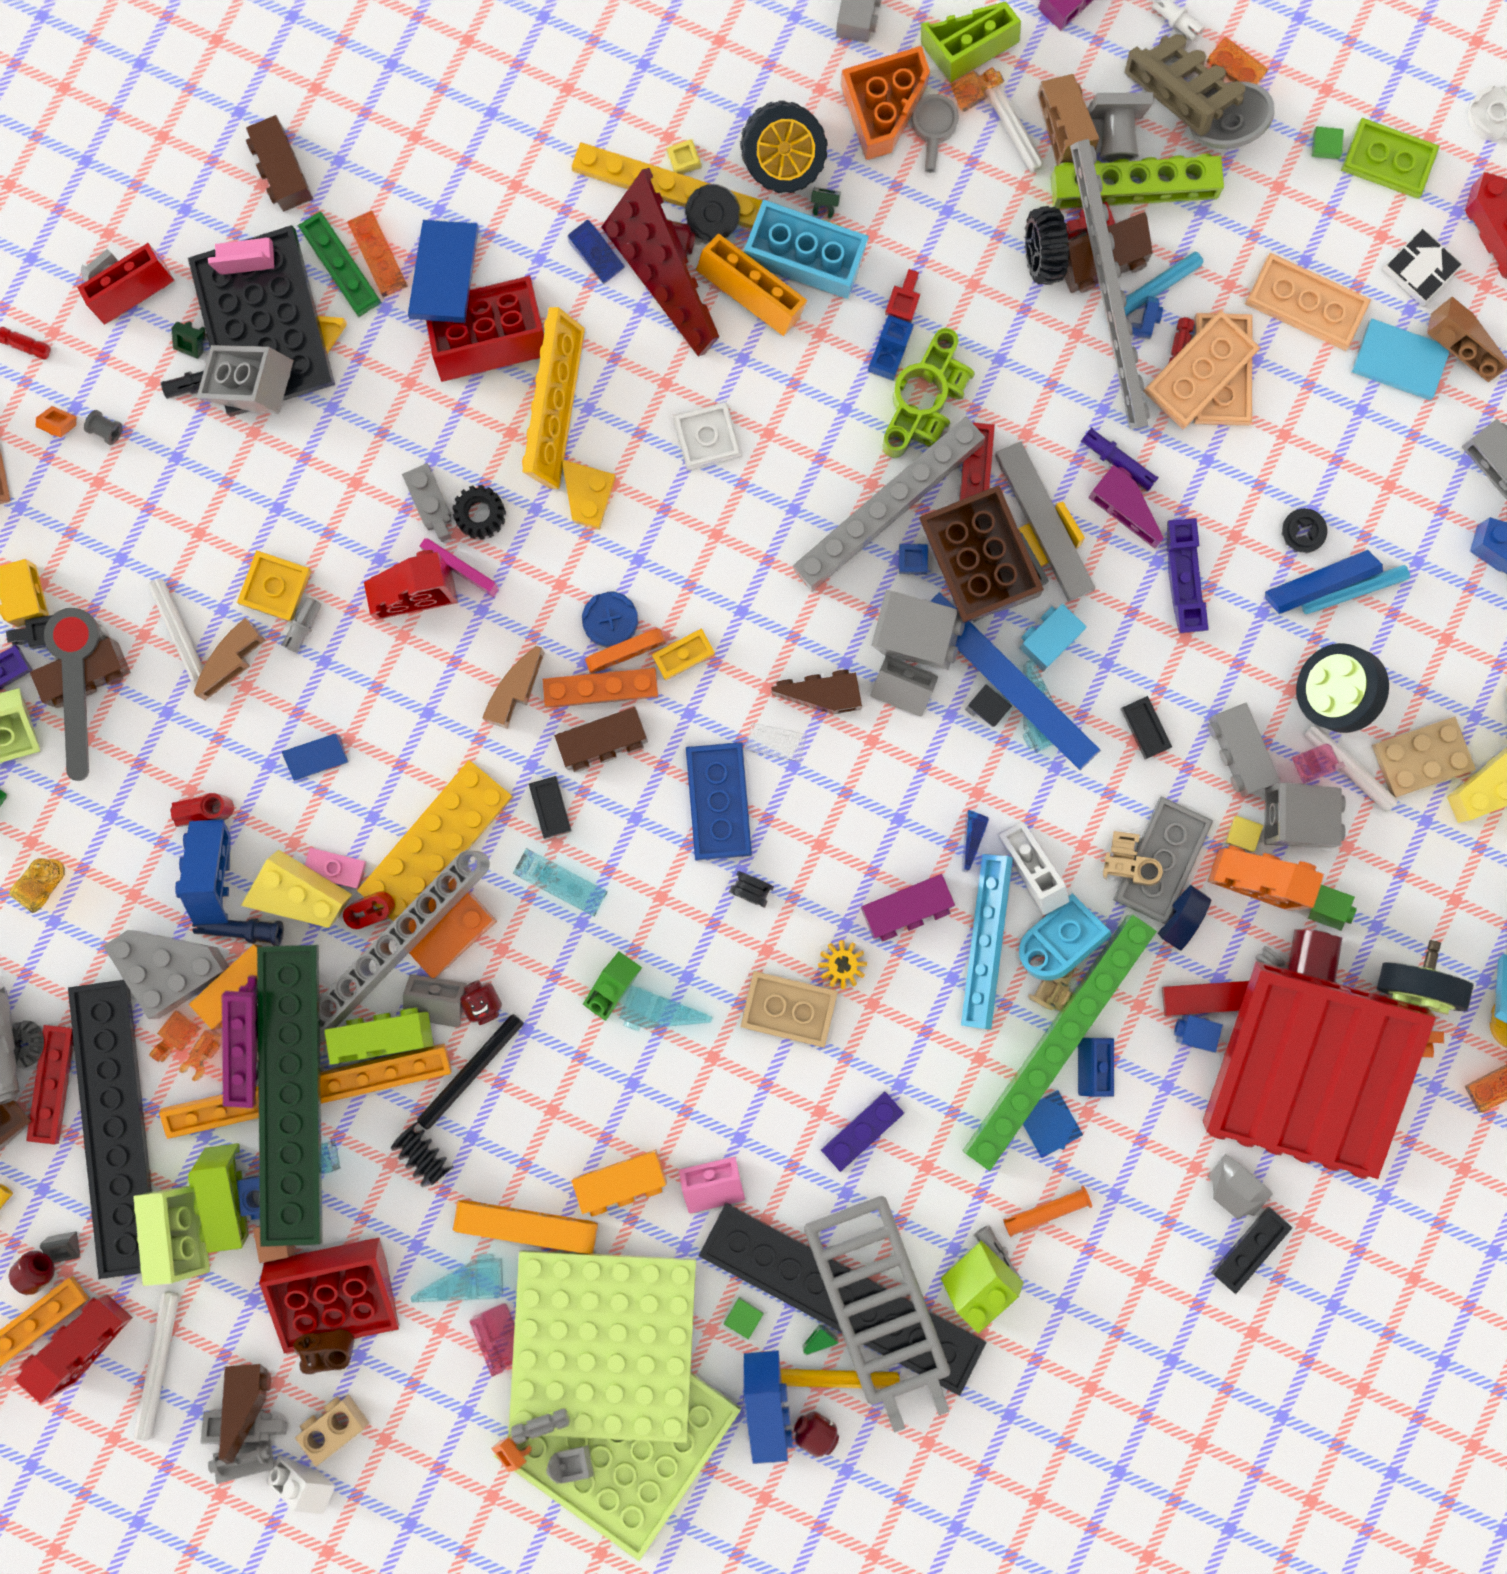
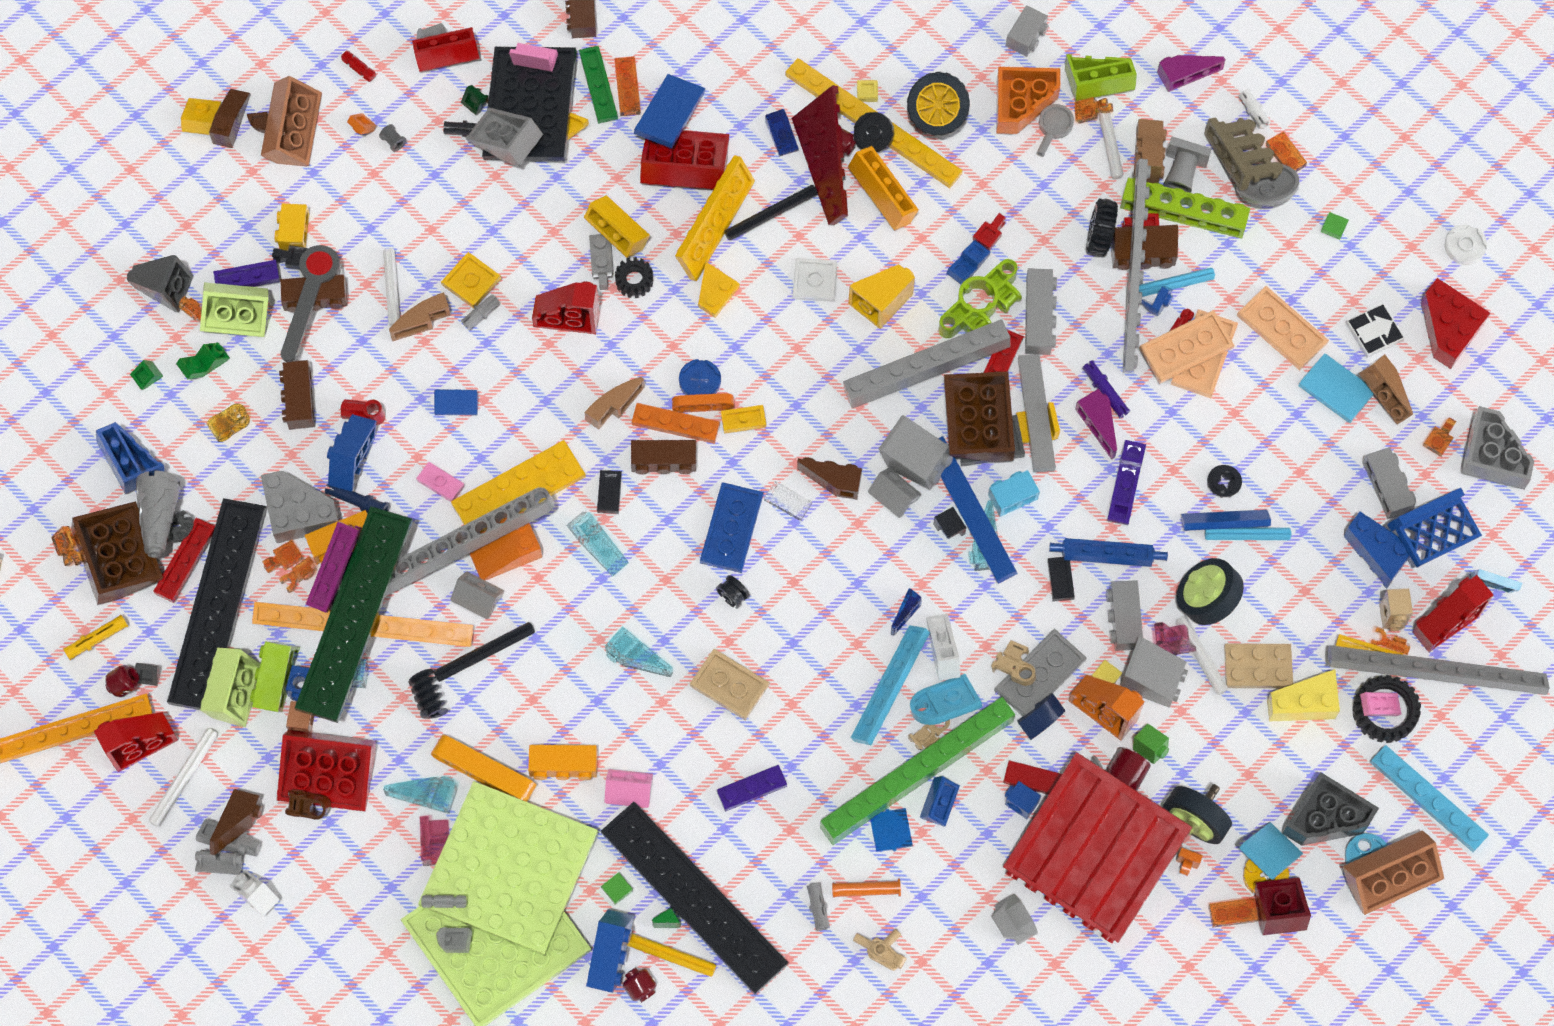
camera: 15 degrees right, 15 degrees down
light yellow wedge [241,850,353,928] -> none
tan brick [295,1394,369,1467] -> none
lime wedge [324,1007,434,1065] -> none
red beam [343,891,395,930] -> none
dark pink tile [419,538,499,598] -> none
dark red head [460,980,502,1025] -> none
orange tile [491,1436,532,1473] -> none
bright green slope [582,951,642,1021] -> none
medium azure slope [744,199,869,299] -> none
light grey bar [804,1196,950,1433] -> none
dark green tile [811,187,841,219] -> none
yellow gear [818,940,867,989] -> none
magenta brick [860,874,955,942] -> none
blue plate [899,544,928,574] -> none
lime slope [941,1241,1024,1334] -> none
black plate [1211,1206,1293,1294] -> none
lime tile [1341,117,1440,199] -> none
none -> reddish brown brick [279,360,315,430]
none -> yellow brick [583,195,650,258]
none -> black axle [724,185,818,240]
none -> yellow slope [848,264,915,329]
none -> tan piece [853,929,907,971]
none -> light grey brick [1025,268,1057,355]
none -> blue plate [1049,538,1168,567]

